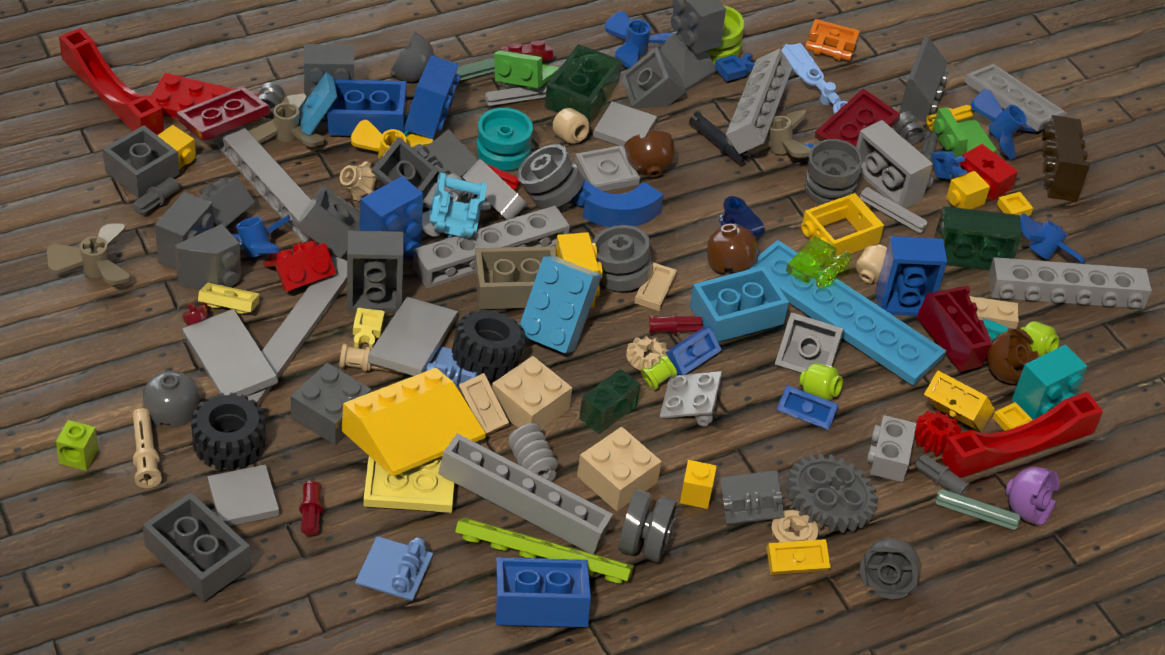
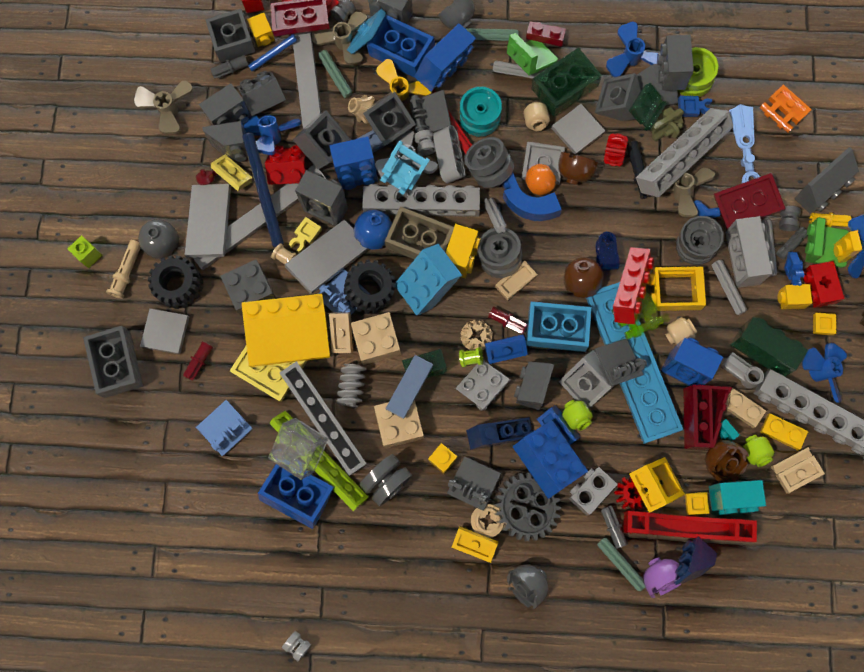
camera: 40 degrees right, 30 degrees up
none -> dark blue axle [242,133,284,247]
none -> blue bar [248,34,297,71]
none -> clear brick [268,418,329,480]
none -> sand green axle [318,50,352,98]
none -> blue cylinder [354,210,392,250]
none -> sand blue tile [386,355,433,419]
none -> dark blue slope [466,417,533,450]
none -> light grey axle [484,197,506,233]
none -> blue brick [513,420,588,499]
none -> dark grey slope [514,362,554,410]
none -> orange hair [525,164,556,196]
none -> dark grey hinge [595,338,647,386]
none -> red gear [604,133,628,167]
none -> brick [613,247,654,325]
none -> clear green plate [629,83,667,131]
none -> olive hips [648,107,684,141]
none -> dark blue slope [674,537,717,585]
none -> light grey piece [721,352,764,389]
none -> yellow plate [760,413,808,450]
none -> tan plate [771,447,825,494]
none -> yellow plate [833,230,863,263]

